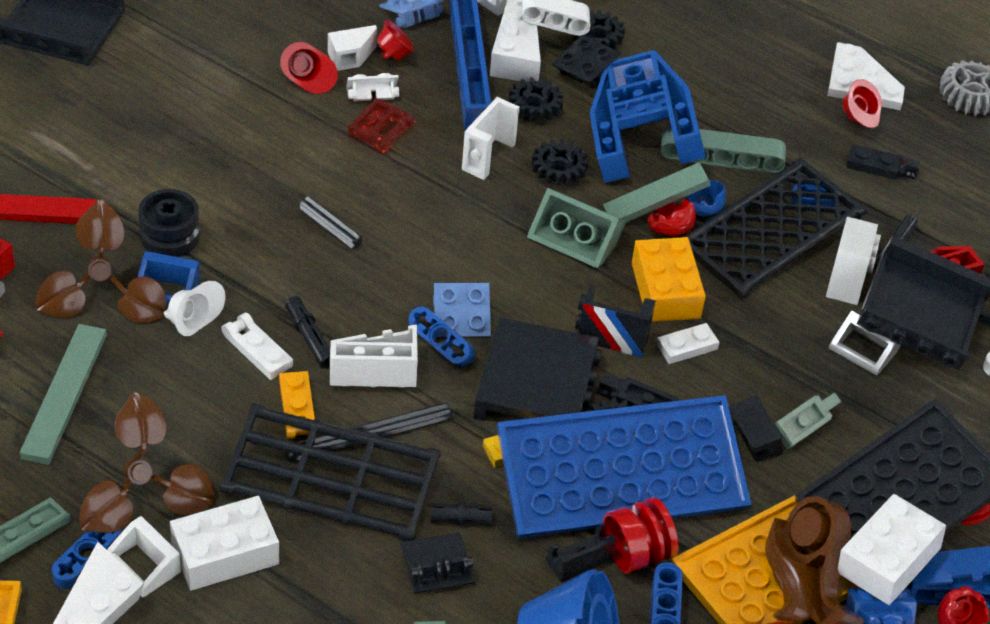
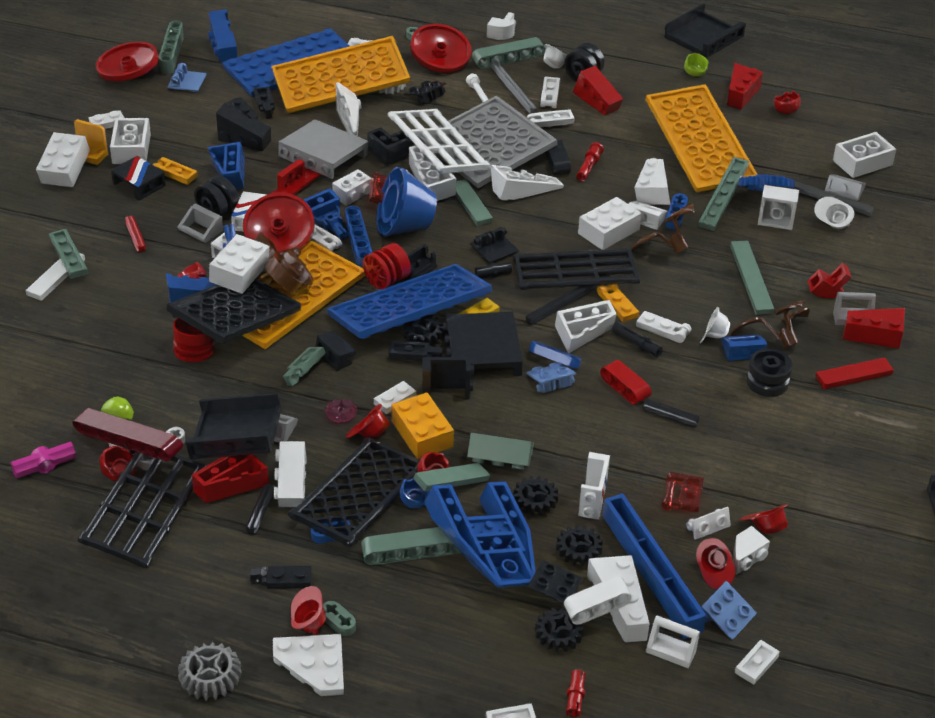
camera: 165 degrees right, 5 degrees down
none -> sand green beam [323,601,356,637]
none -> clear pink gear [325,398,357,423]
none -> red piece [346,404,390,438]
none -> red beam [600,360,652,405]

